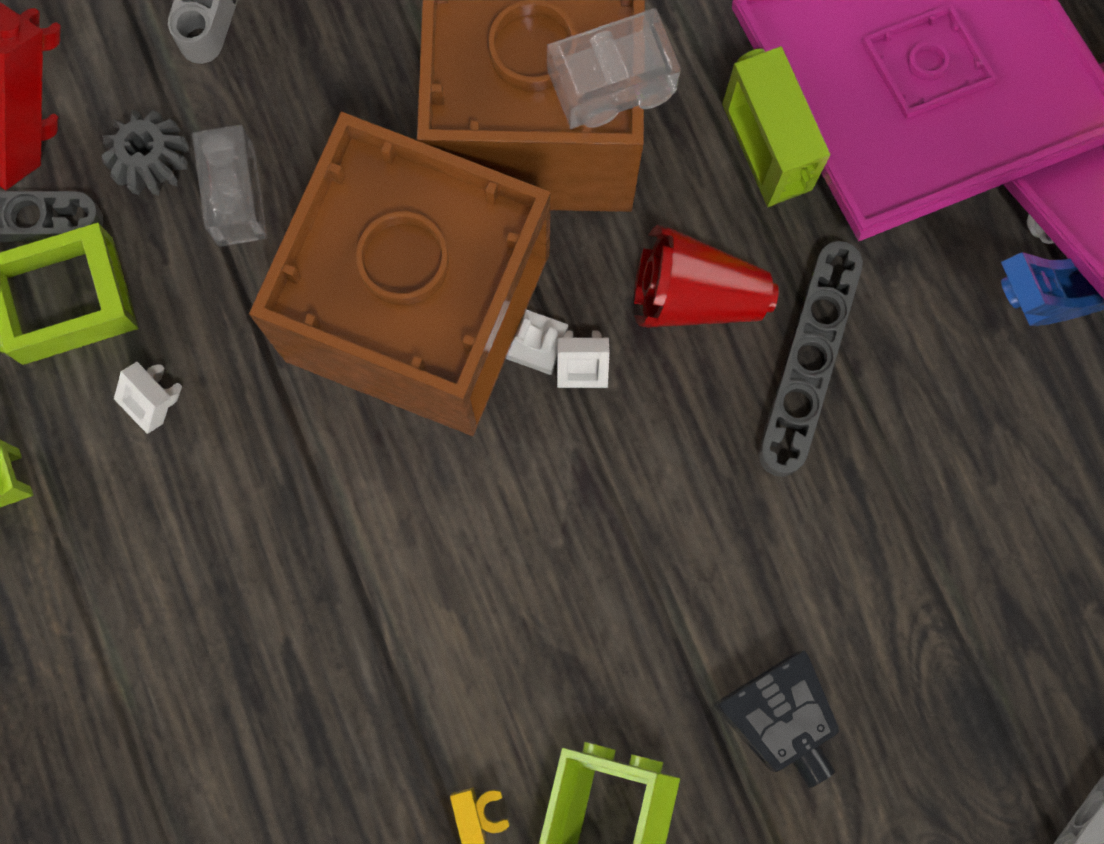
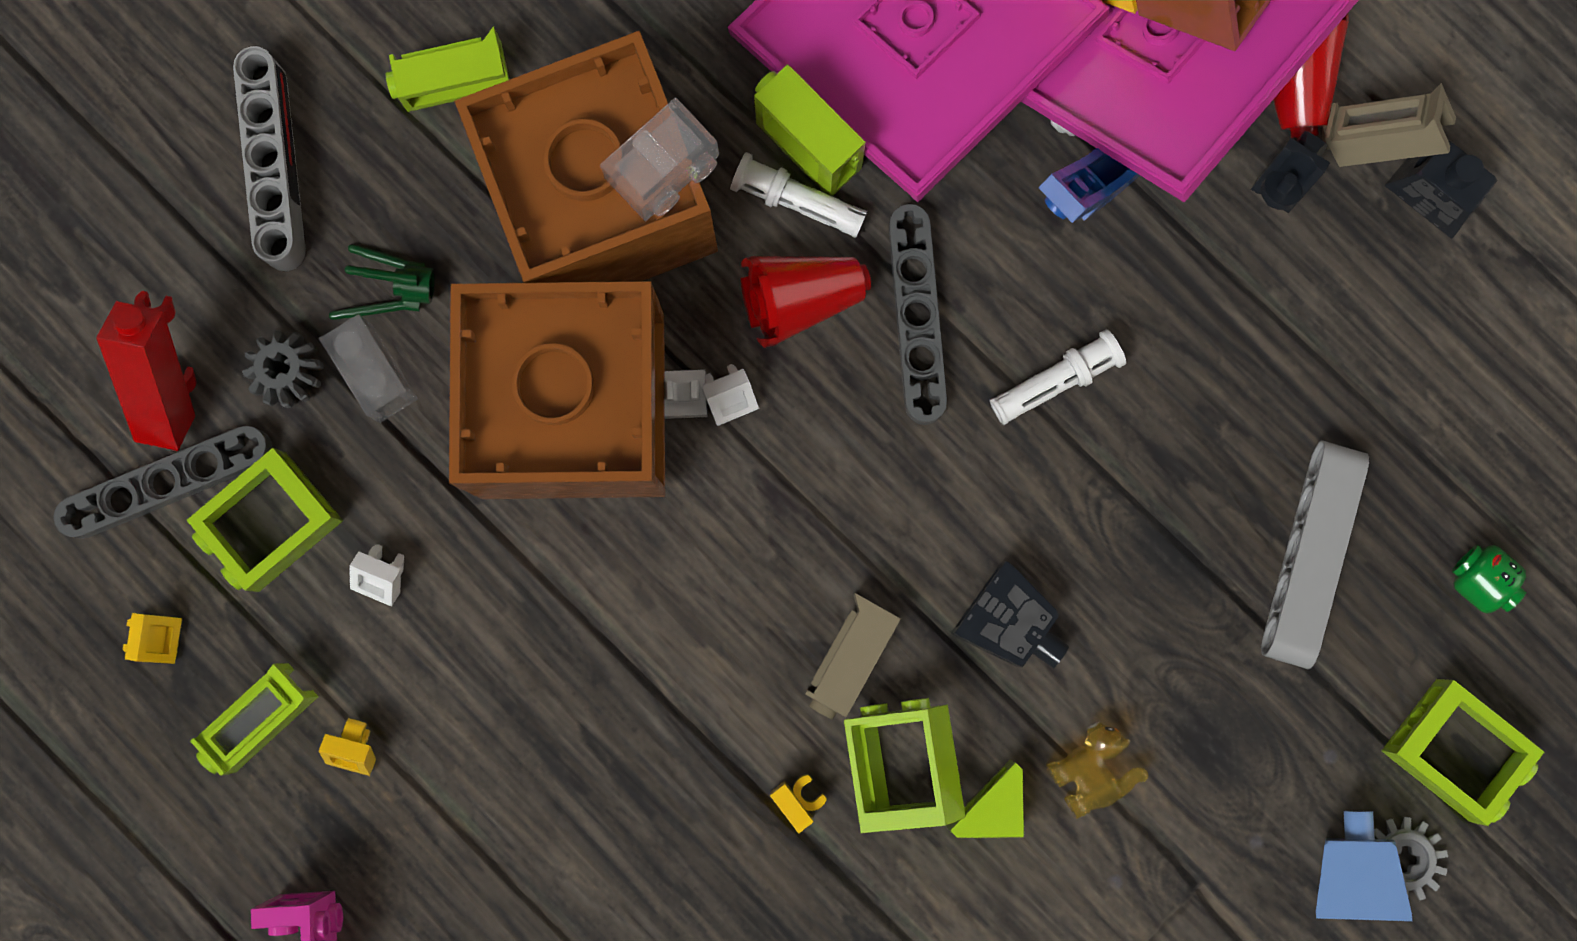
camera: 20 degrees left, 5 degrees up
none -> yellow tile [319,718,376,776]
none -> dark green plant [329,244,435,320]
none -> white pin [730,152,867,238]
none -> dark tan window [805,593,901,720]
none -> white pin [989,329,1126,425]

